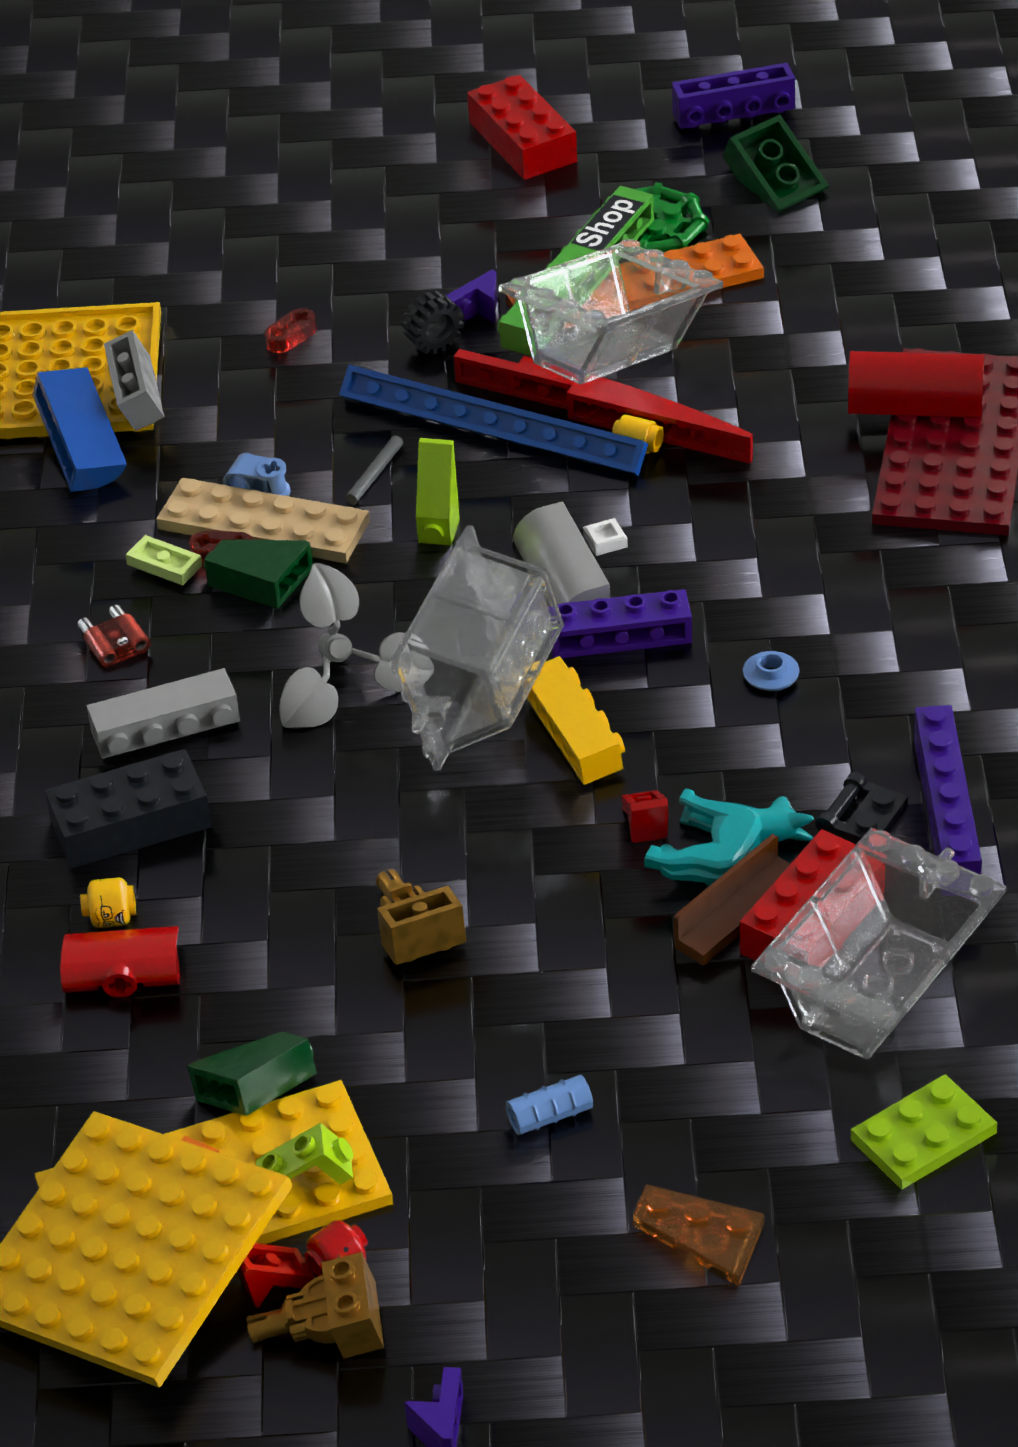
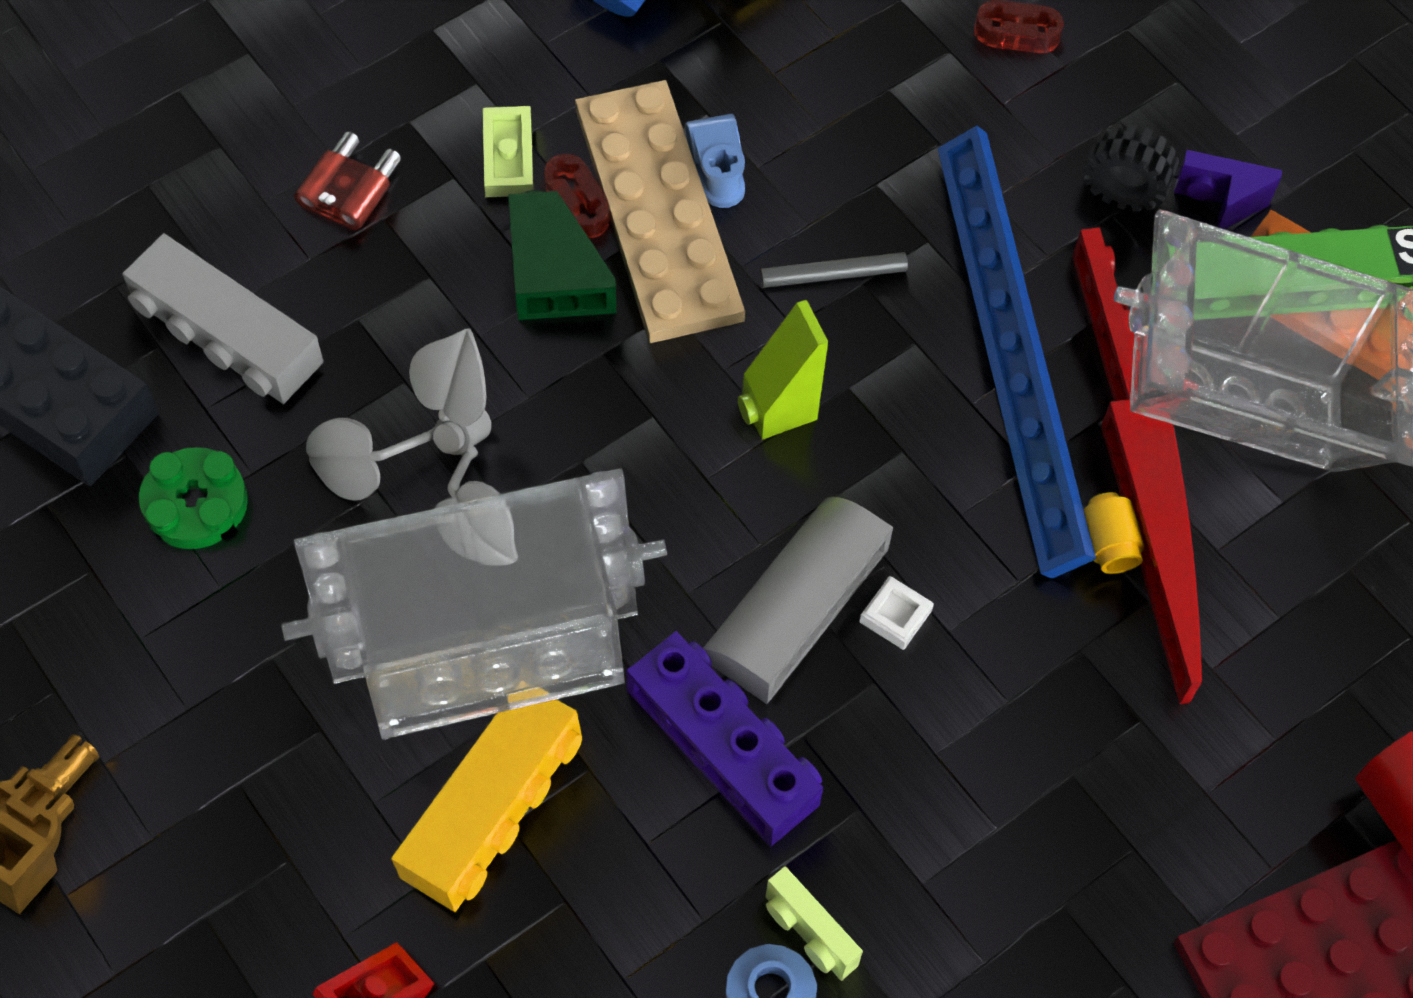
camera: 50 degrees right, 20 degrees up
none -> green plate [139,447,248,549]
none -> yellowish green plate [765,866,863,981]

